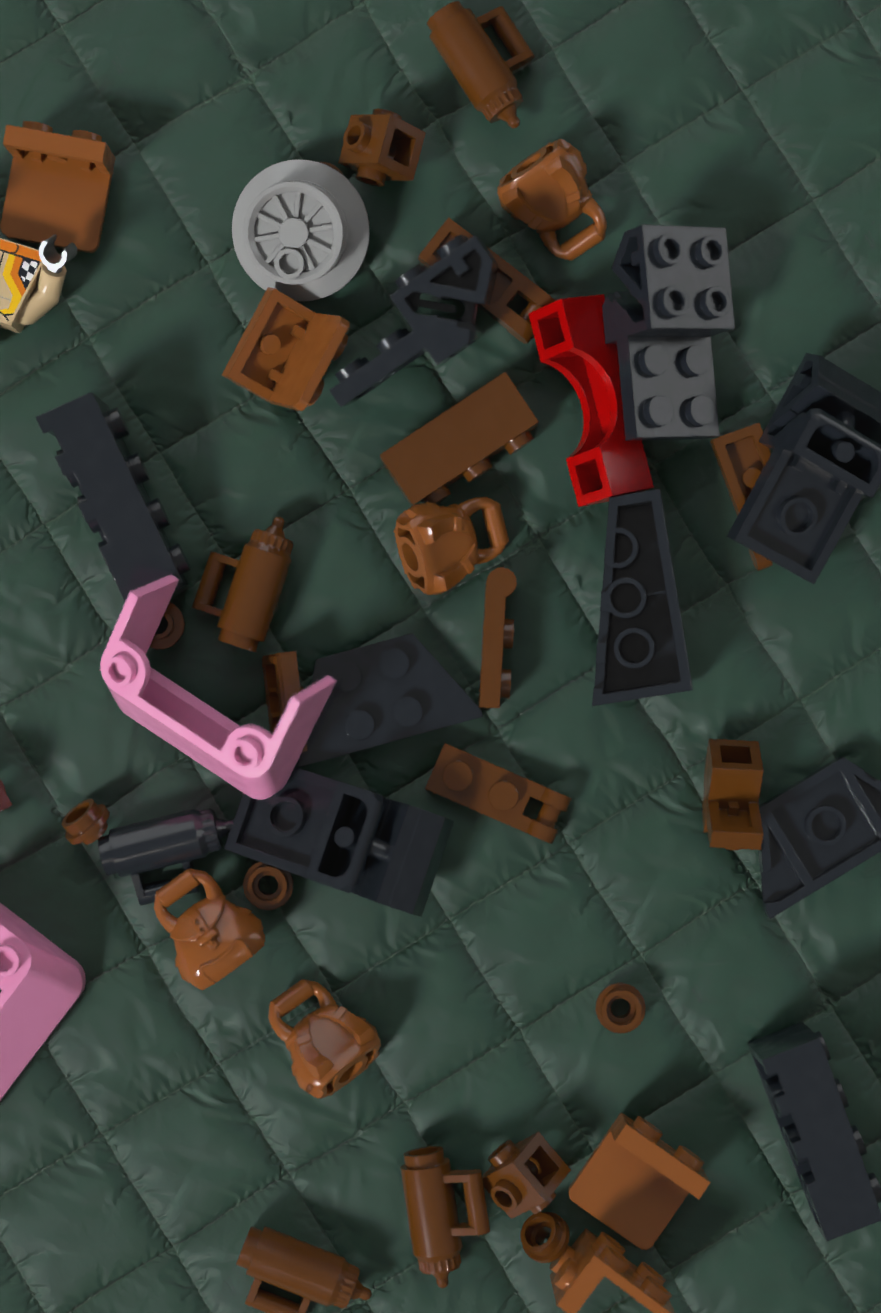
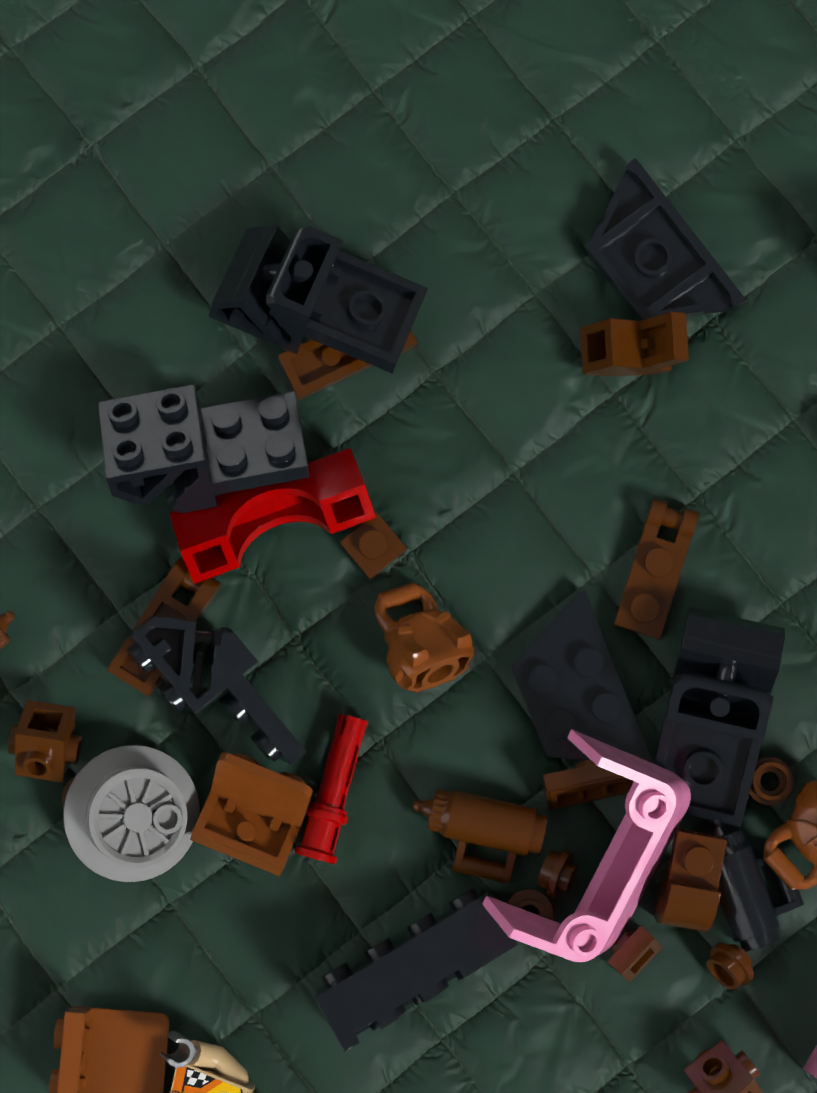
camera: 100 degrees left, 5 degrees down
reddish brown brick [380,372,539,506] -> none
reddish brown plate [479,567,517,708] -> none
dark orange piece [497,139,607,261] -> none
black wedge [592,489,693,706] -> none
none -> red pin [294,714,368,865]
none -> reddish brown plate [340,512,407,580]
none -> reddish brown plate [537,850,578,898]
none -> reddish brown plate [607,926,663,983]
none -> reddish brown brick [654,828,727,932]

